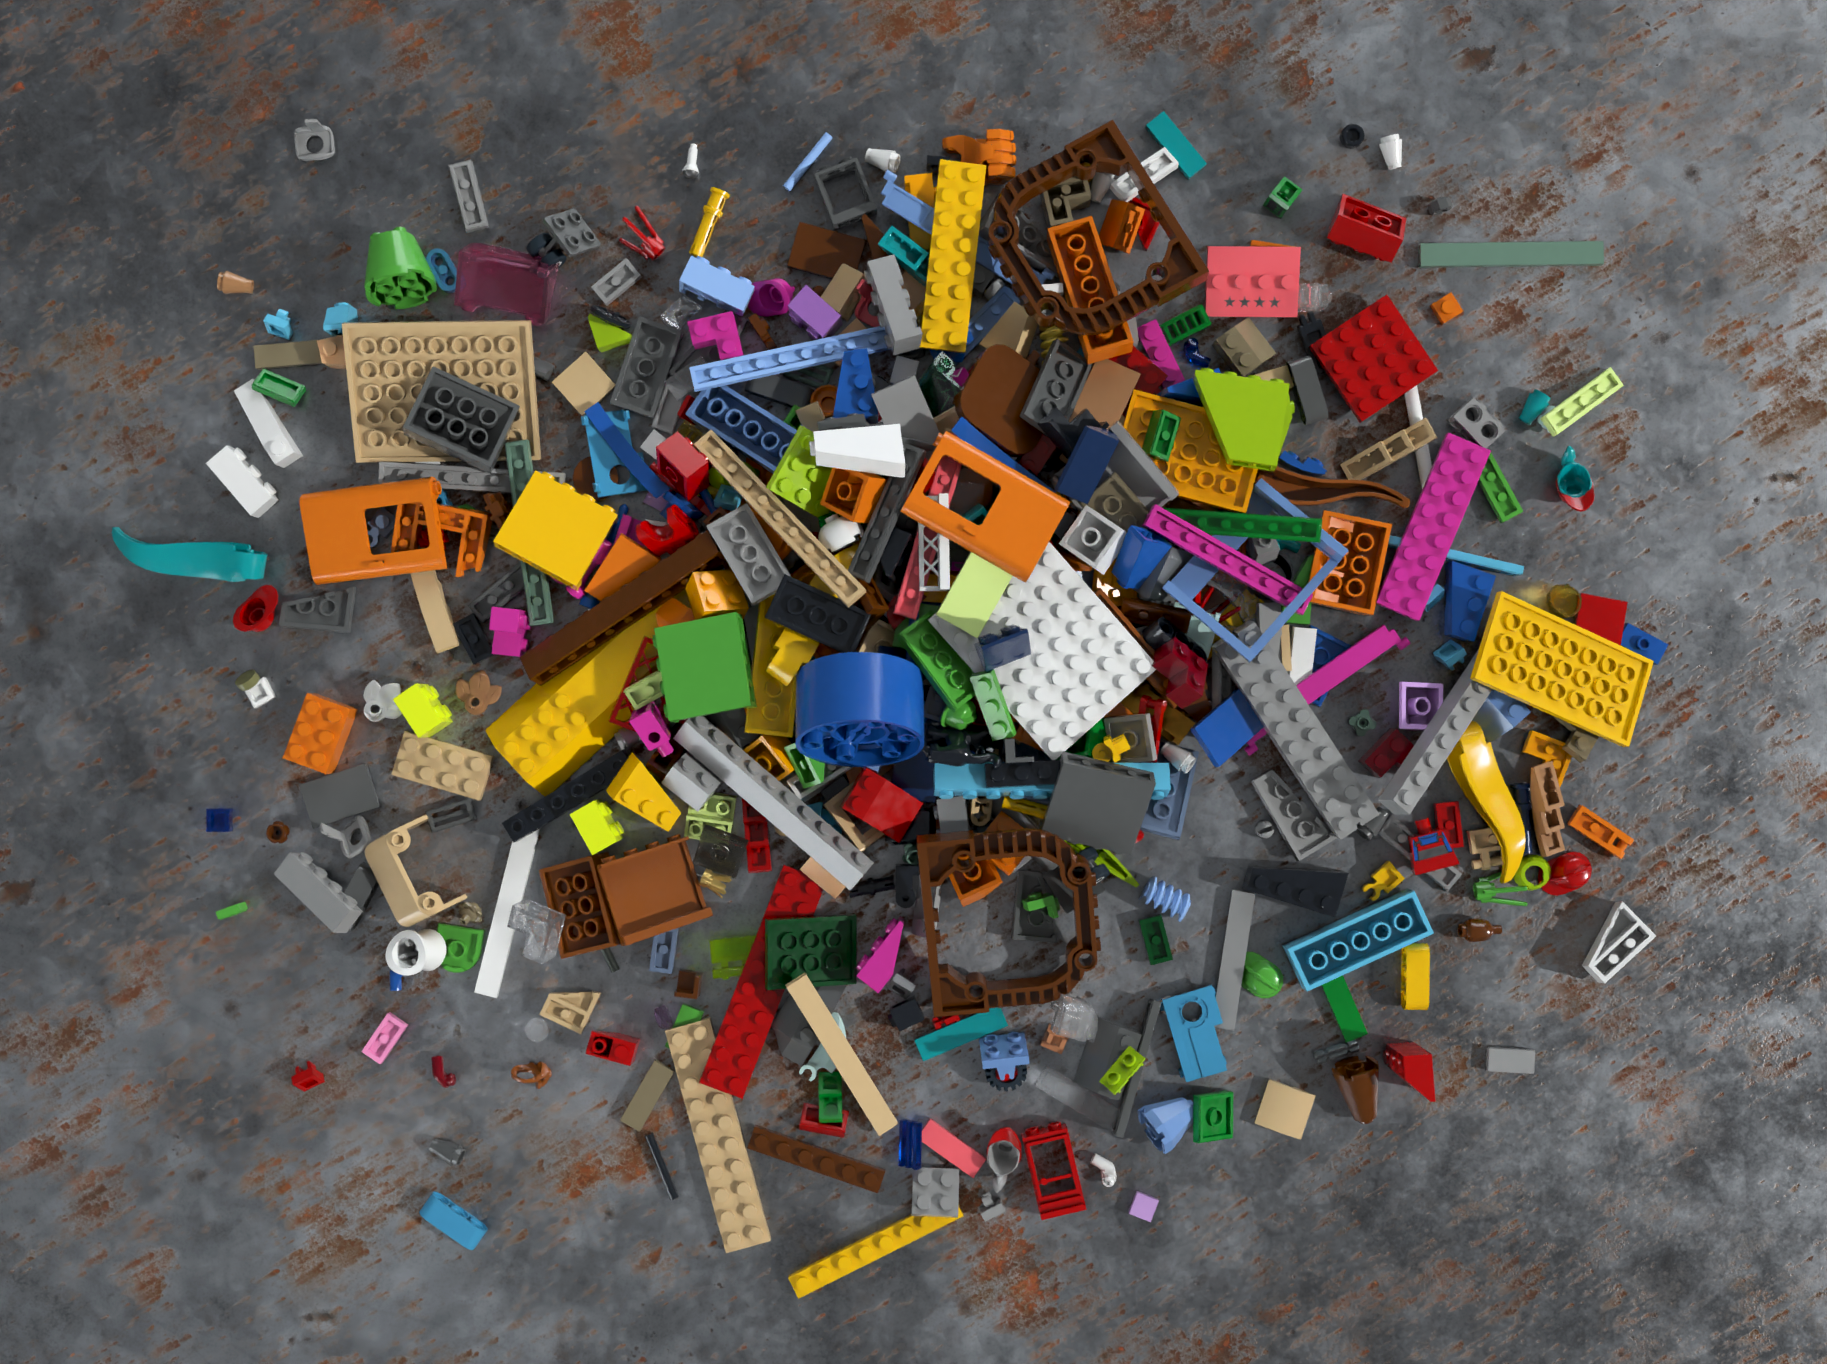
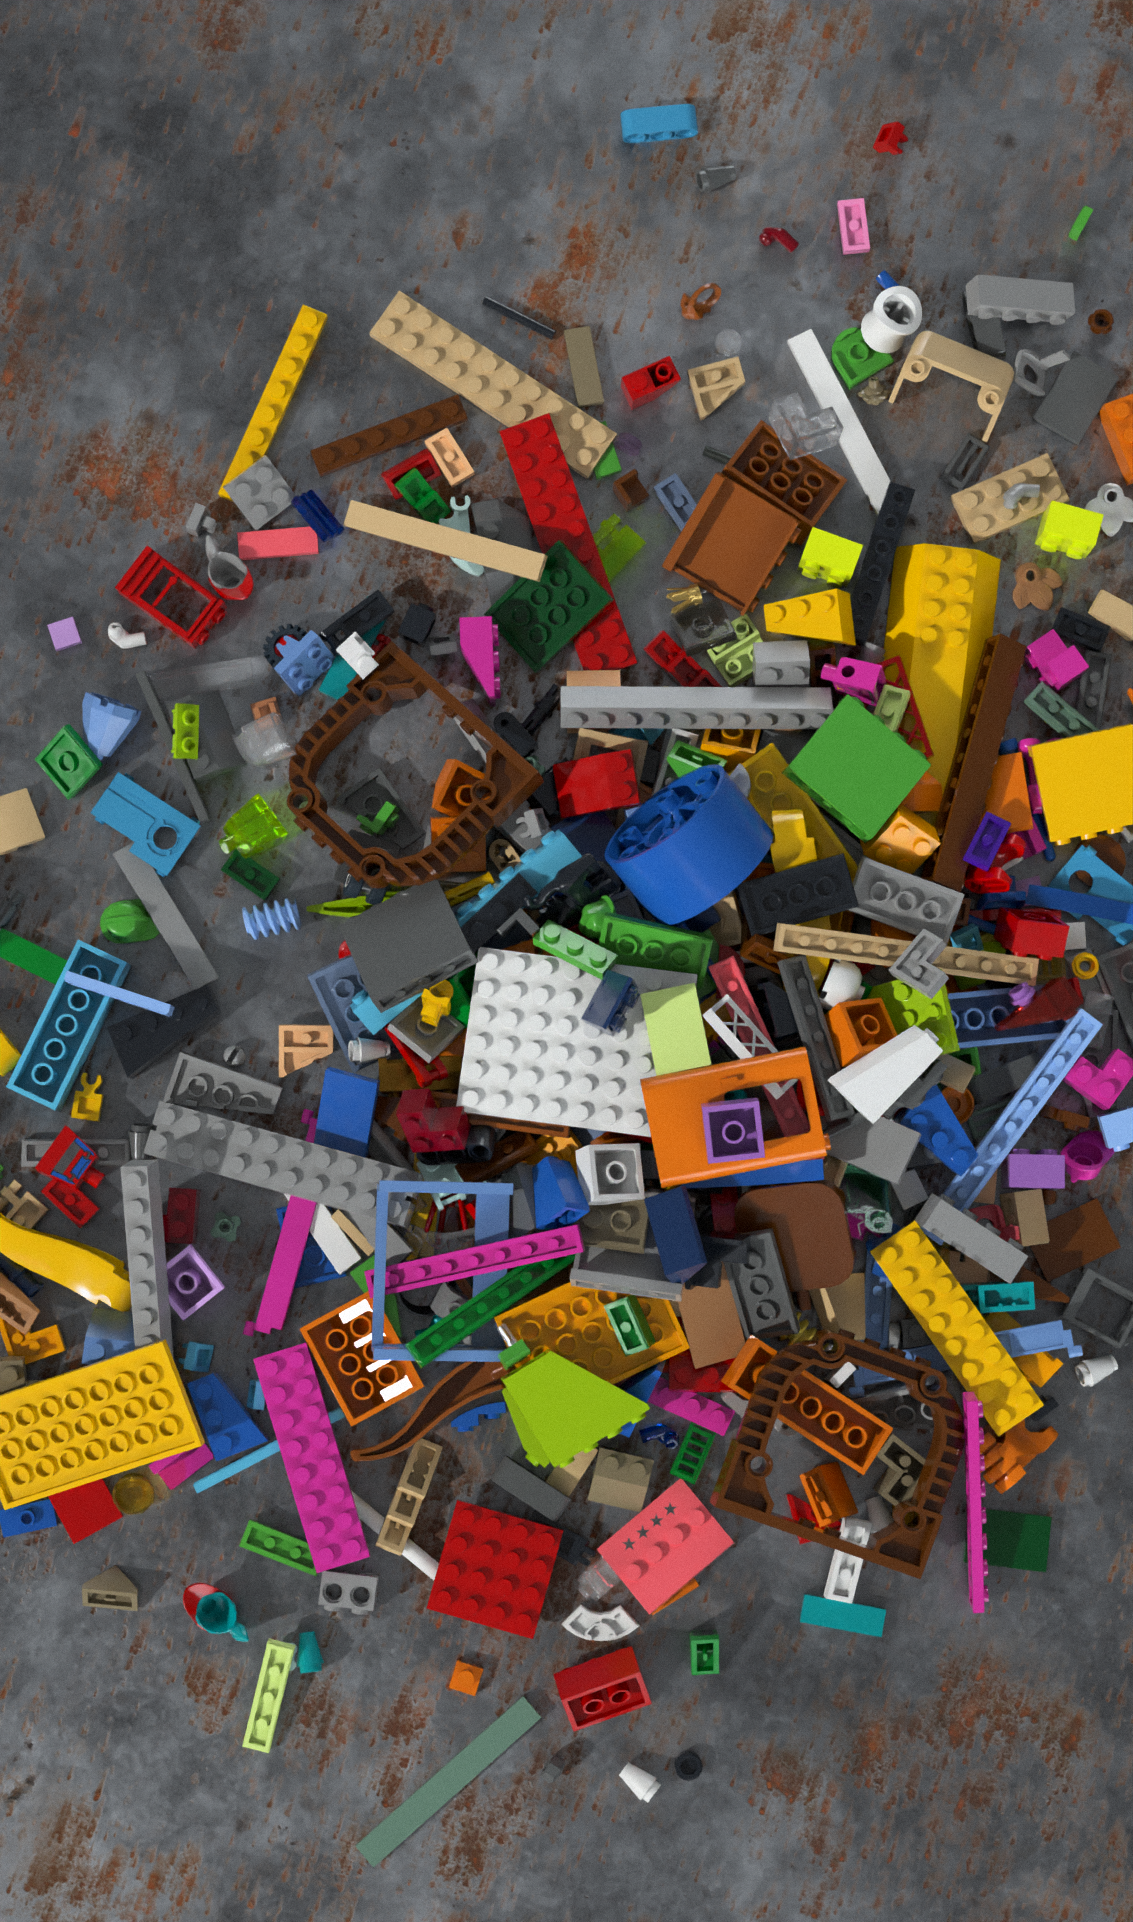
camera: 135 degrees right, 5 degrees down
none -> light blue tile [64,971,175,1017]
none -> dark tan slope [82,1565,139,1611]
none -> dark pink panel [149,1443,214,1490]
none -> clear neon green torso [219,793,289,858]
none -> light nougat wing [279,1024,334,1077]
none -> black plate [319,590,395,657]
none -> white brick [336,632,379,679]
none -> light nougat plate [424,428,475,488]
none -> bright green piece [497,1323,531,1371]
none -> light grey tile [516,808,550,838]
none -> white tile [561,1604,640,1641]
none -> medium lavender brick [701,1097,765,1164]
none -> white tile [730,764,751,799]
none -> light grey plate [889,928,949,999]
none -> dark purple plate [963,812,1011,871]
none -> dark pink plate [963,1392,989,1613]
none -> dark green tile [963,1508,1052,1572]
none -> clear red slope [994,976,1083,1031]
none -> light grey arm [1003,483,1040,509]
none -> medium lavender plate [1008,982,1035,1007]
none -> yellow plate [1071,952,1099,980]

